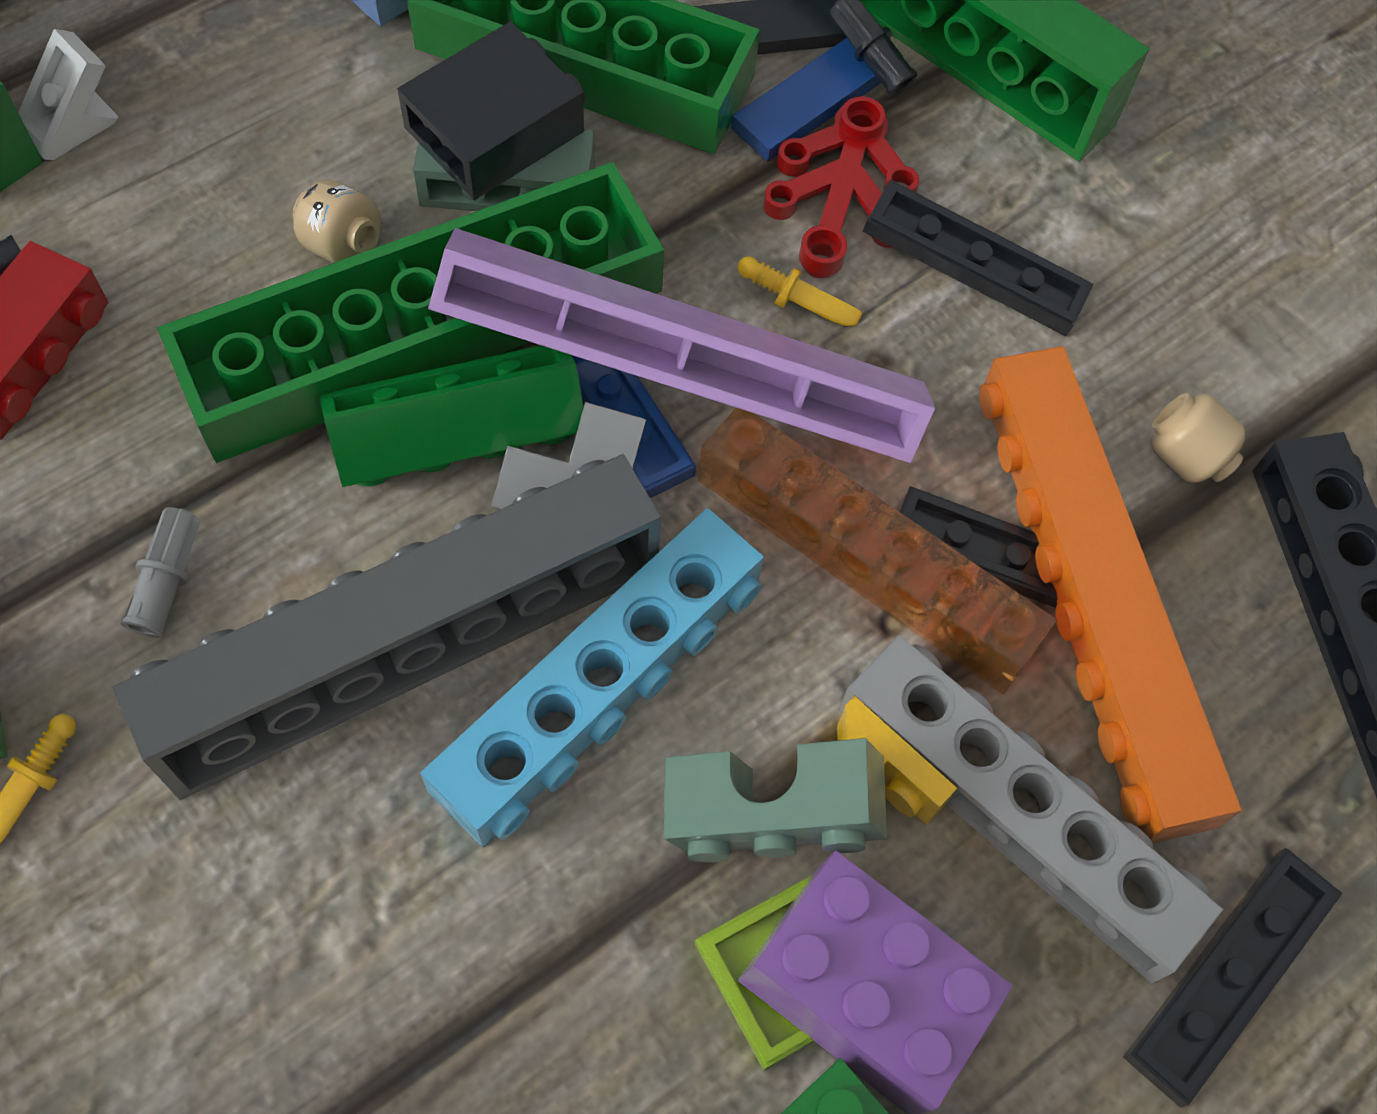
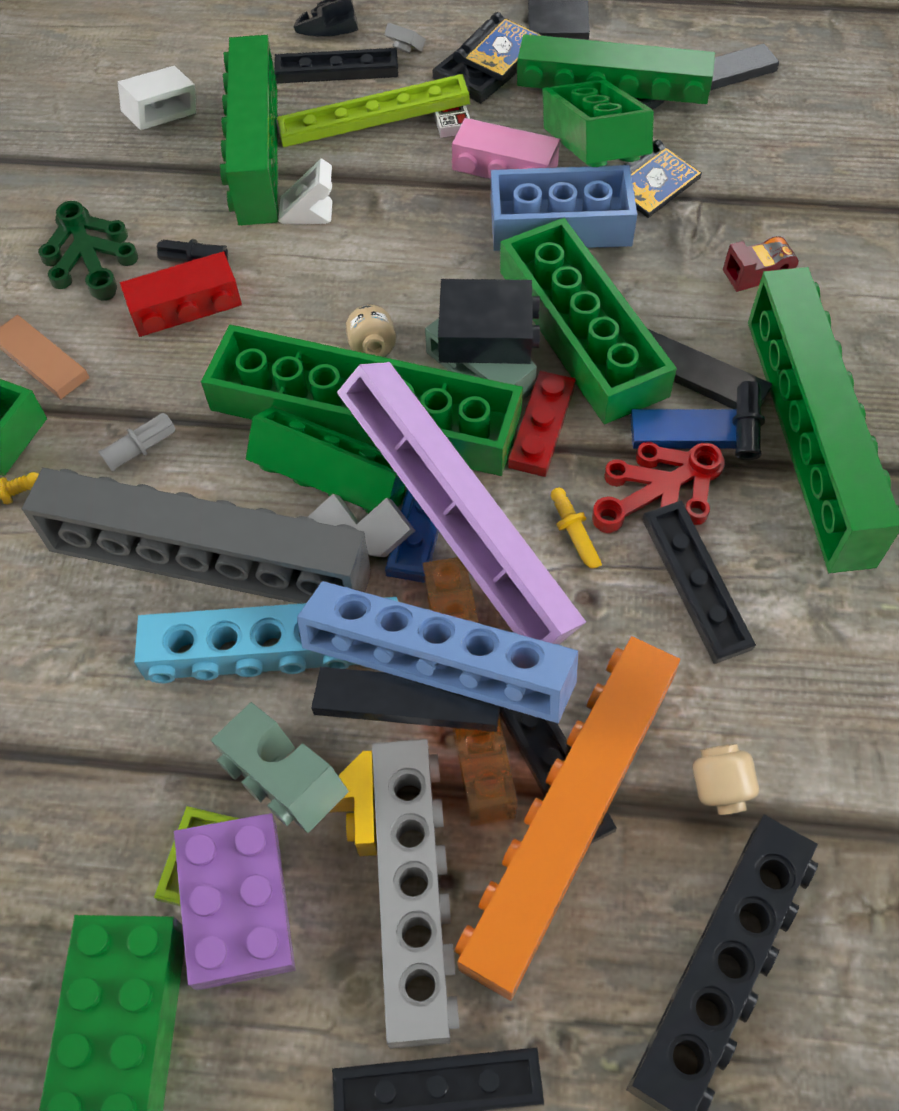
camera: 50 degrees right, 5 degrees down
none -> medium blue brick [297,581,578,723]
none -> black tile [311,667,500,732]
none -> red plate [508,371,576,477]

